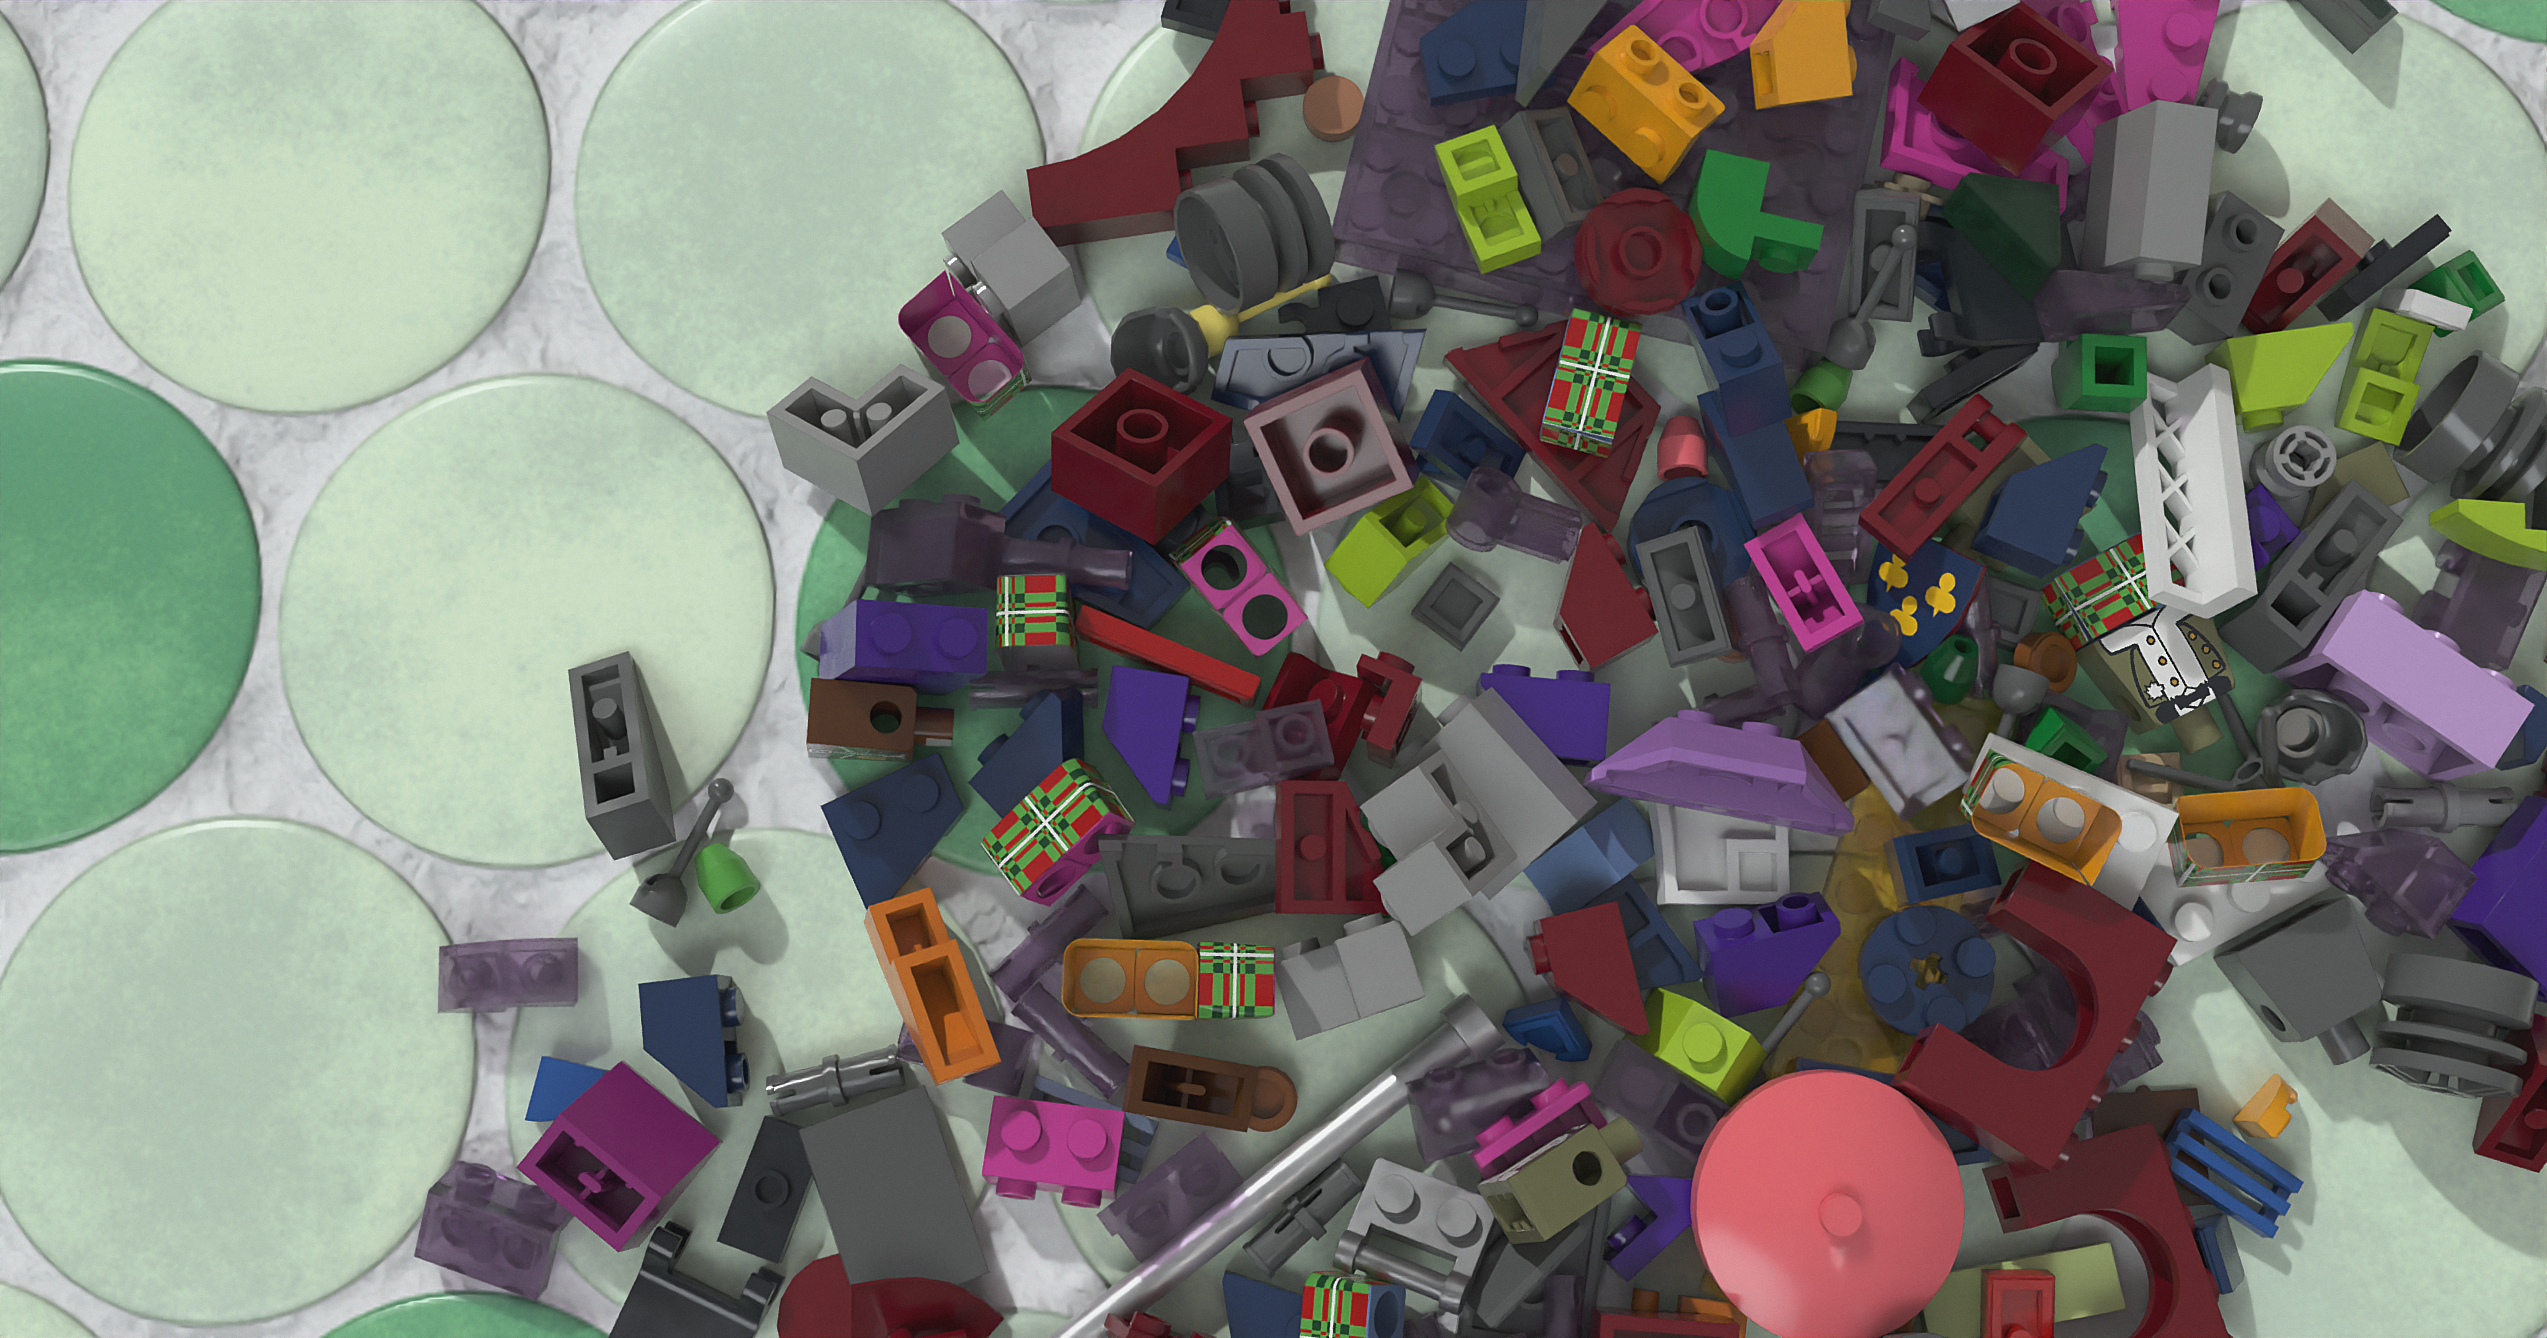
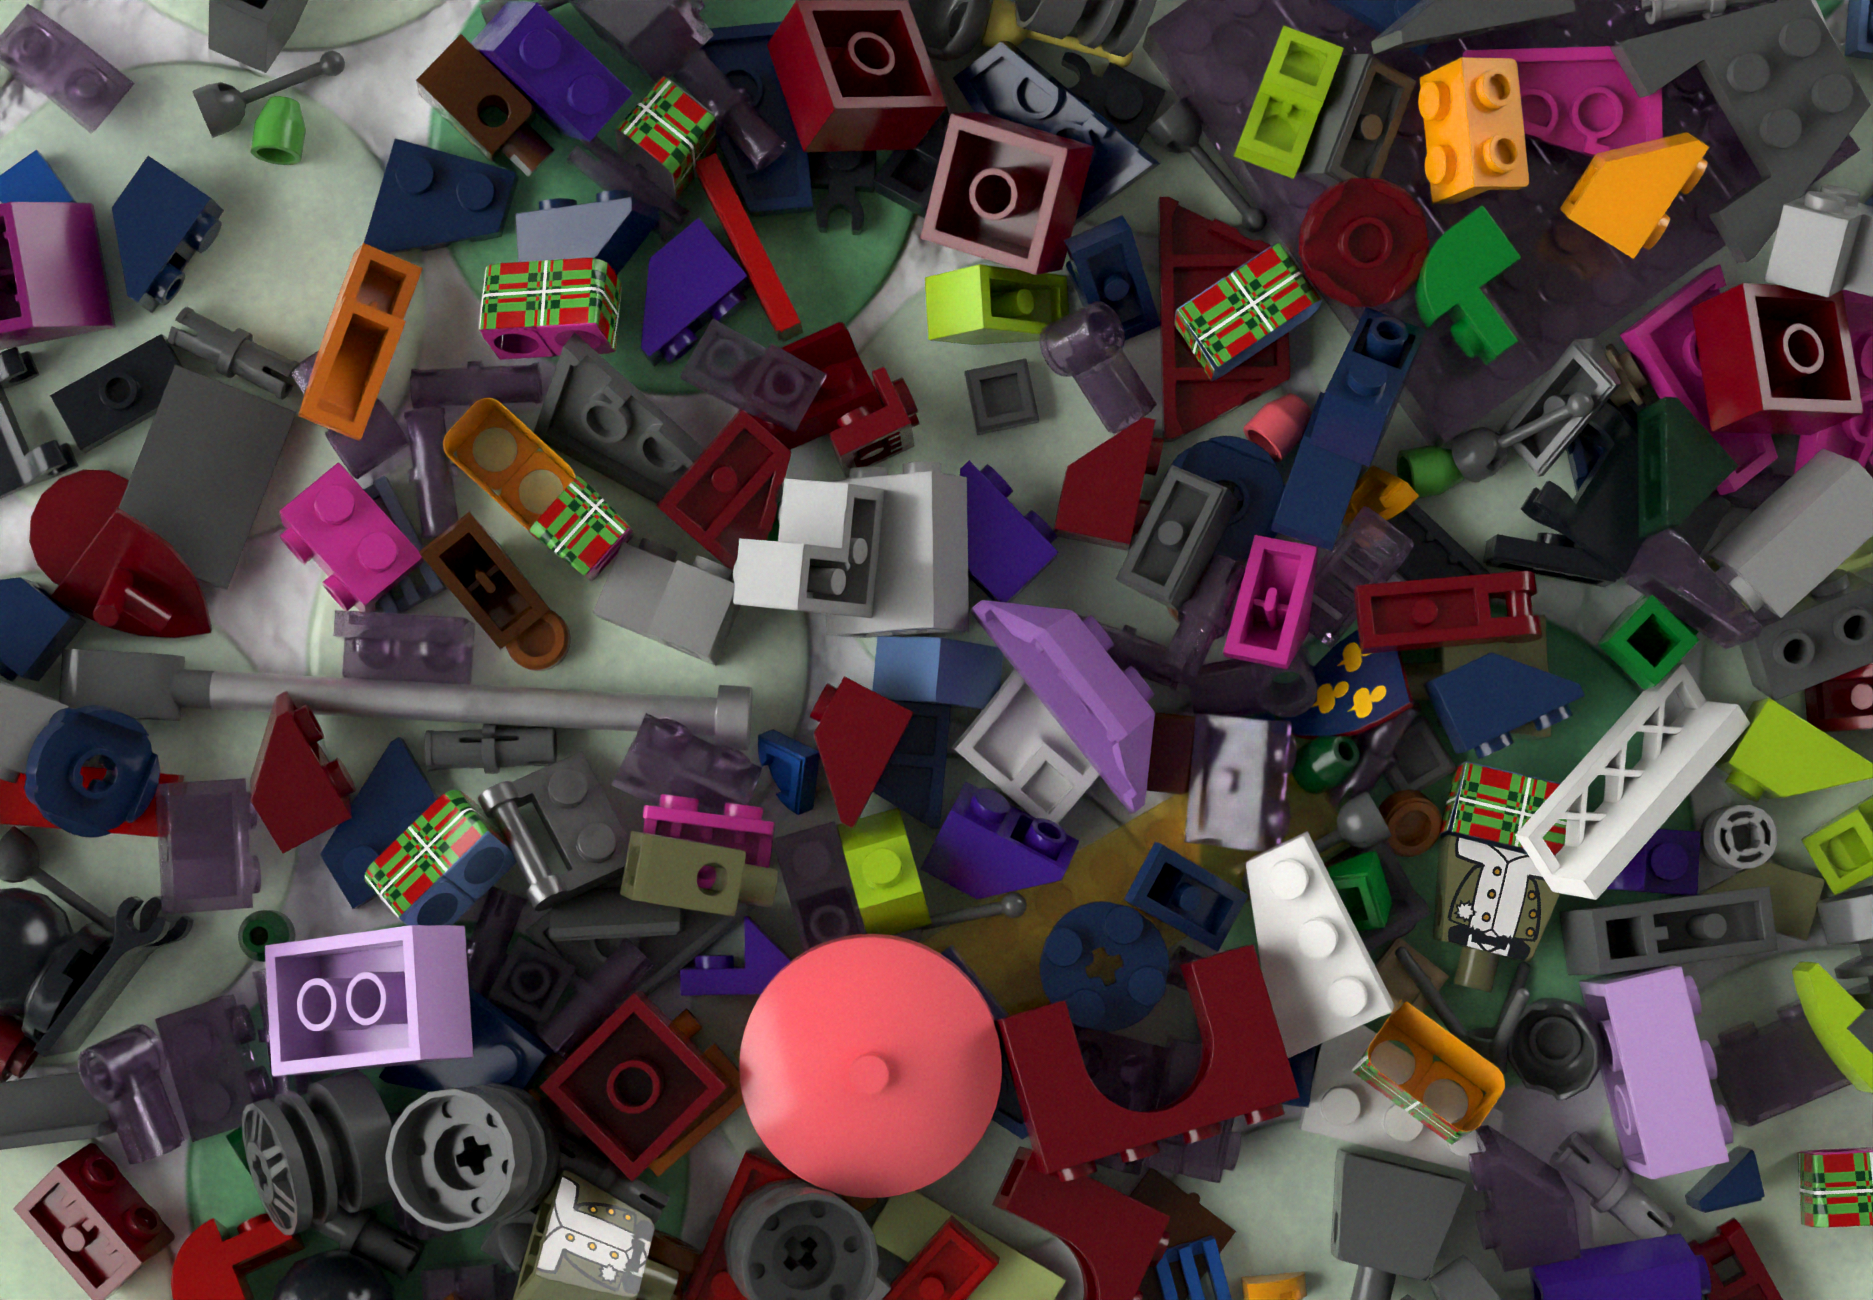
camera: 35 degrees right, 5 degrees up
dark pink piece [1169,517,1308,660] -> none
light orange piece [1958,749,2122,886] -> none

